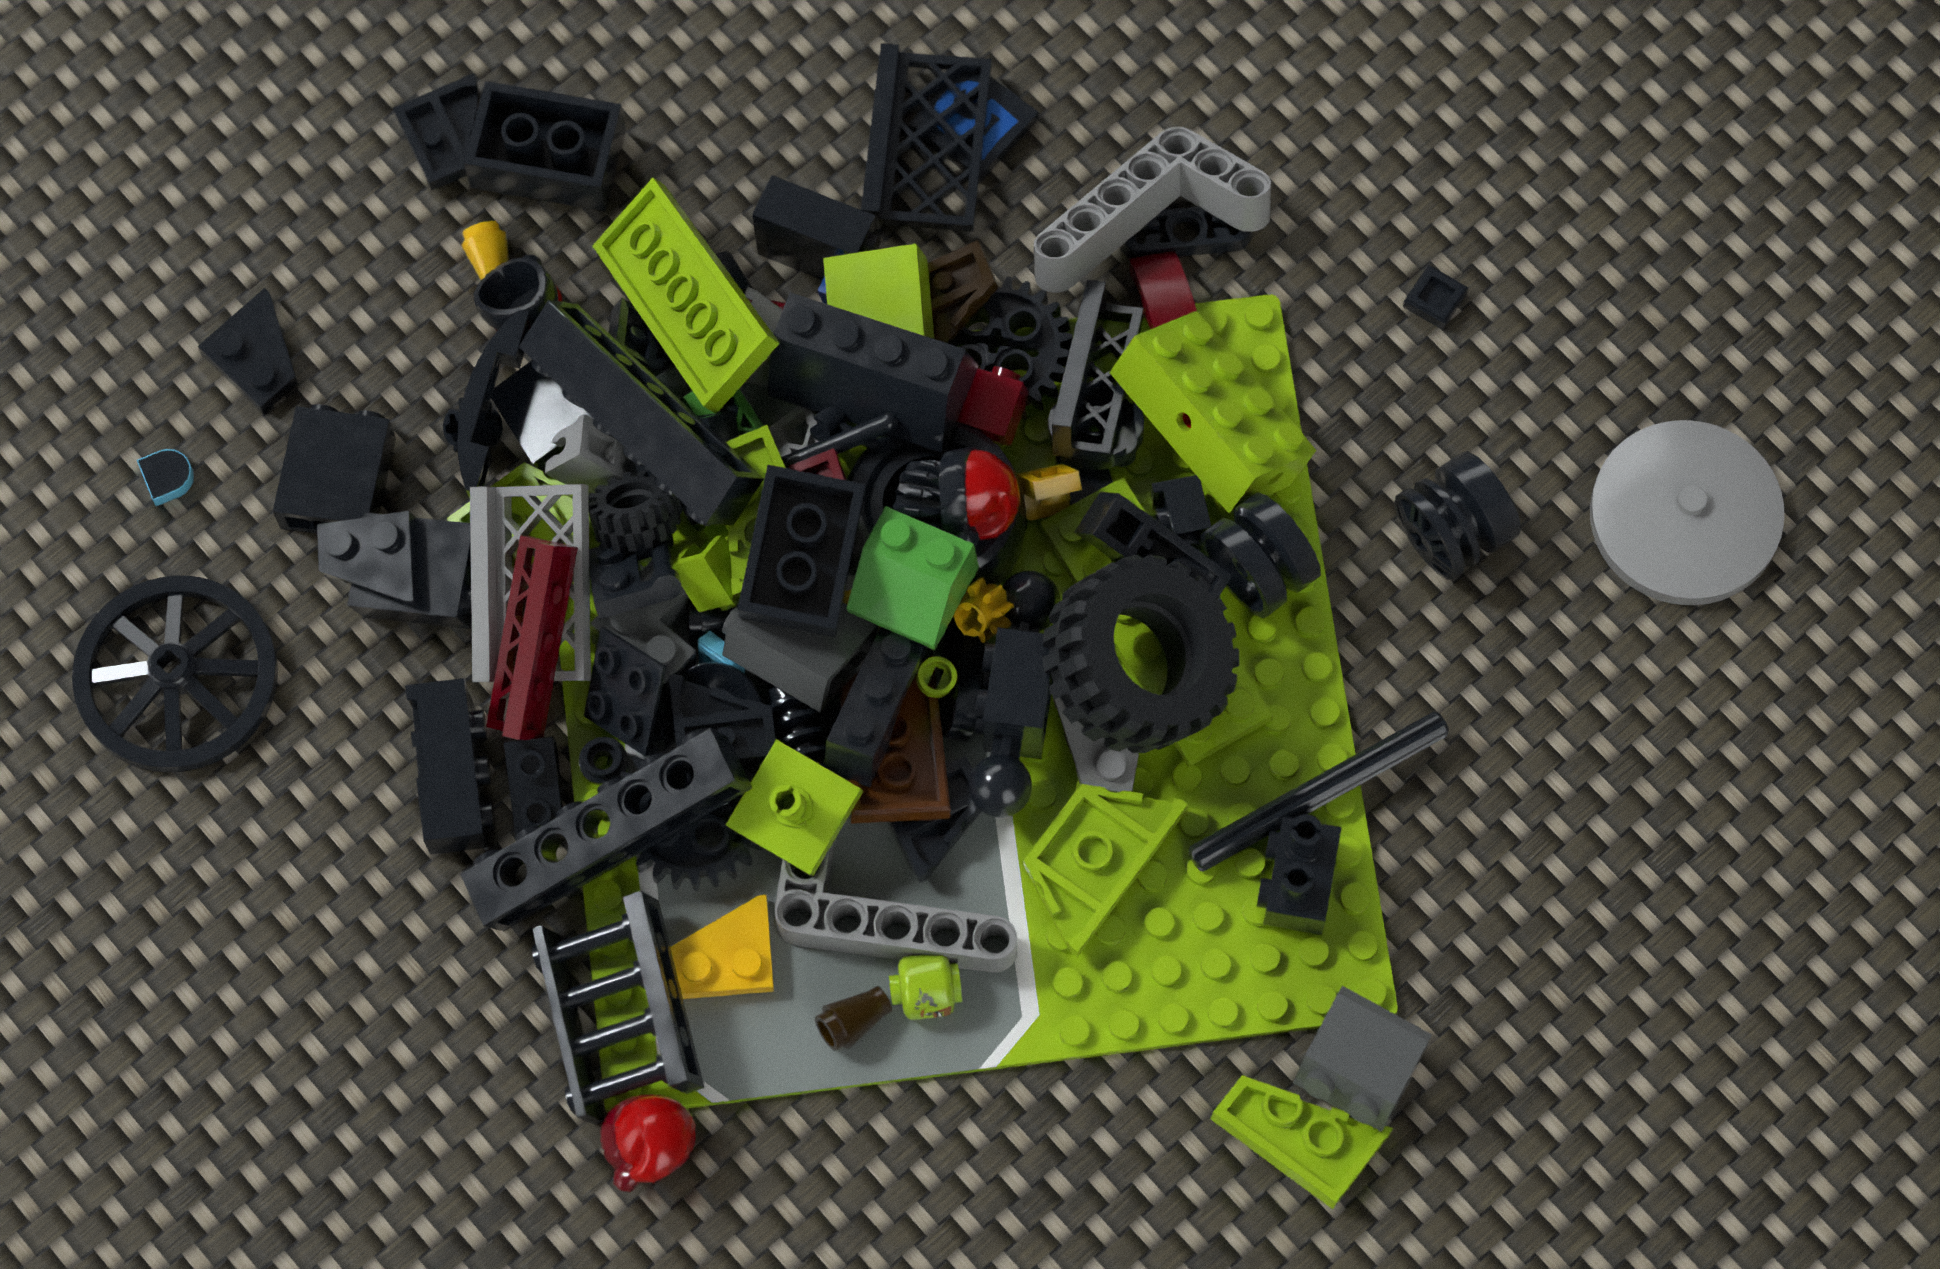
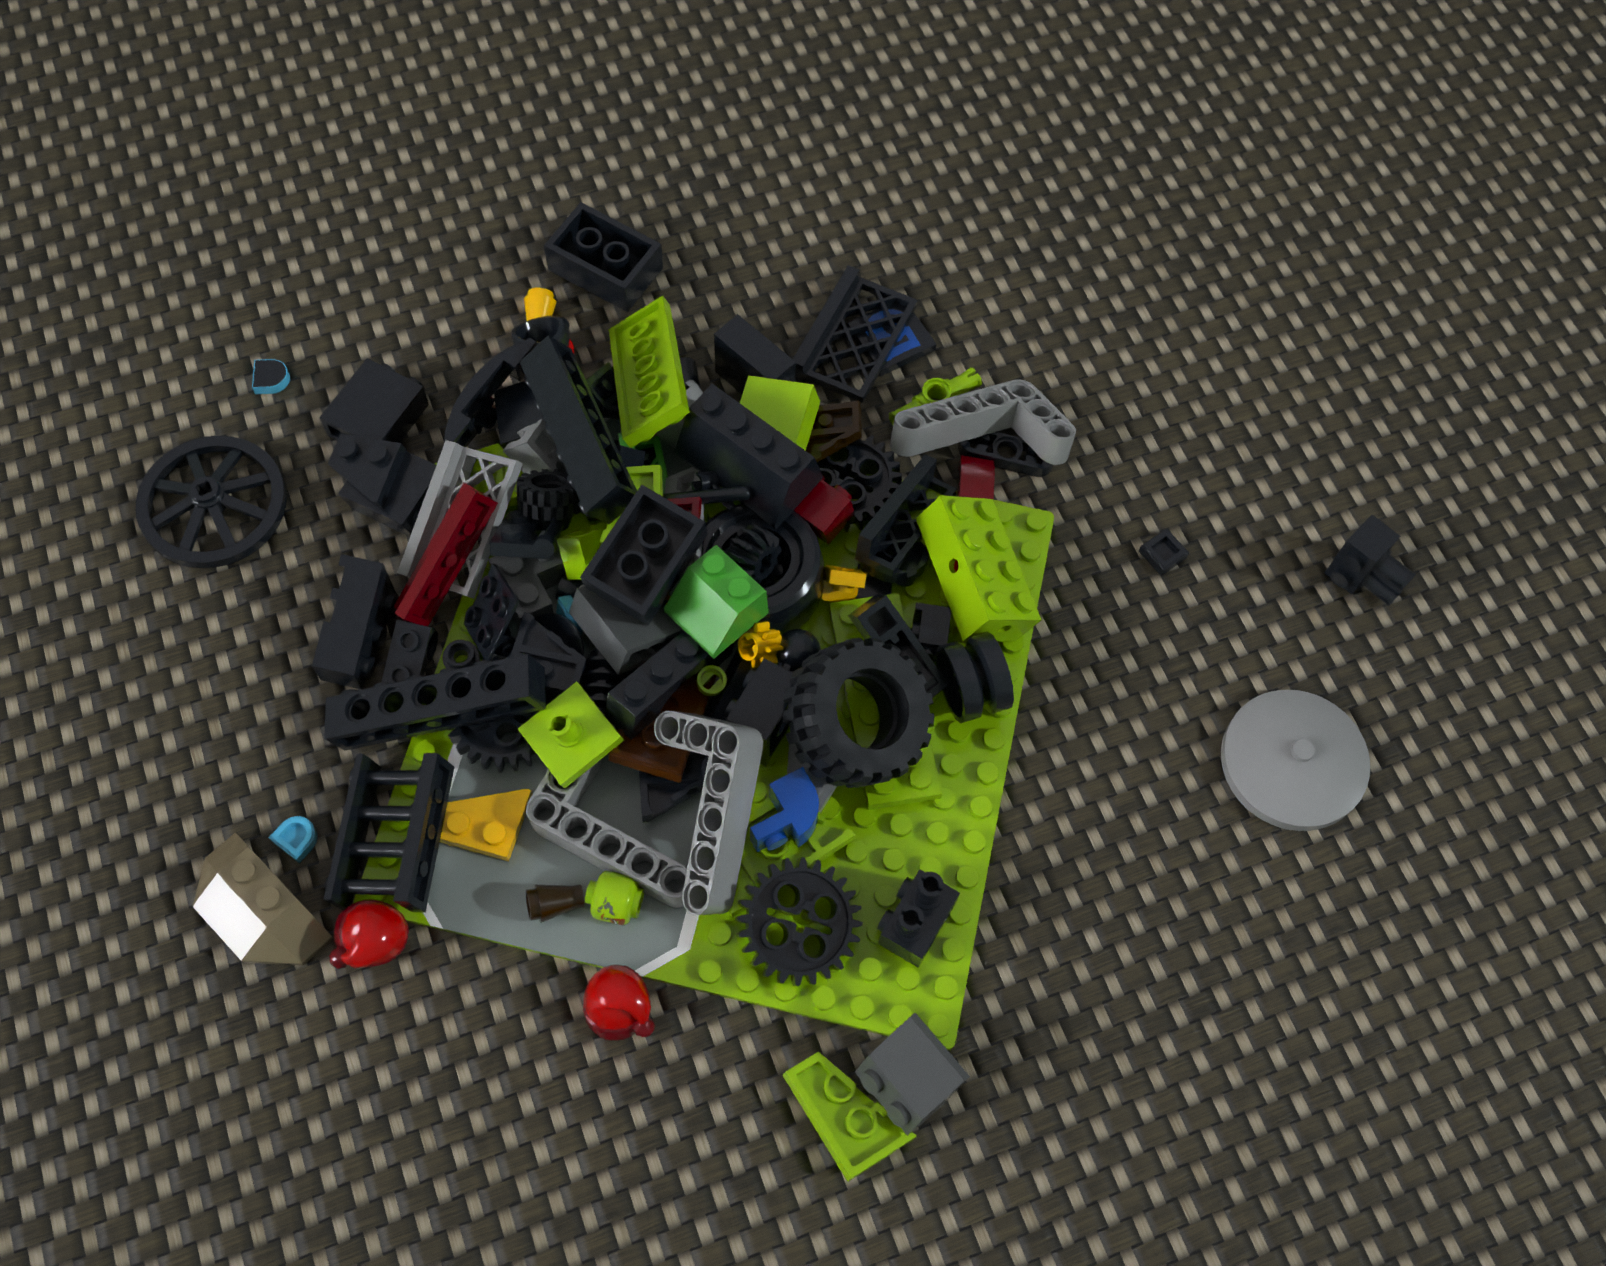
camera: 15 degrees right, 5 degrees down
black wing [197,287,298,414] -> none
black wing [393,73,479,191] -> none
red piece [939,447,1020,547] -> none
black axle [1188,711,1449,871] -> none
black wheel [1394,451,1521,580] -> none
none -> dark tan wedge [193,832,334,966]
none -> medium azure tile [268,816,318,863]
none -> red piece [583,964,655,1041]
none -> light grey beam [654,711,763,915]
none -> black gear [735,857,863,986]
none -> blue brick [750,767,819,852]
none -> lime pin [889,367,982,426]
none -> black brick [1324,515,1416,607]

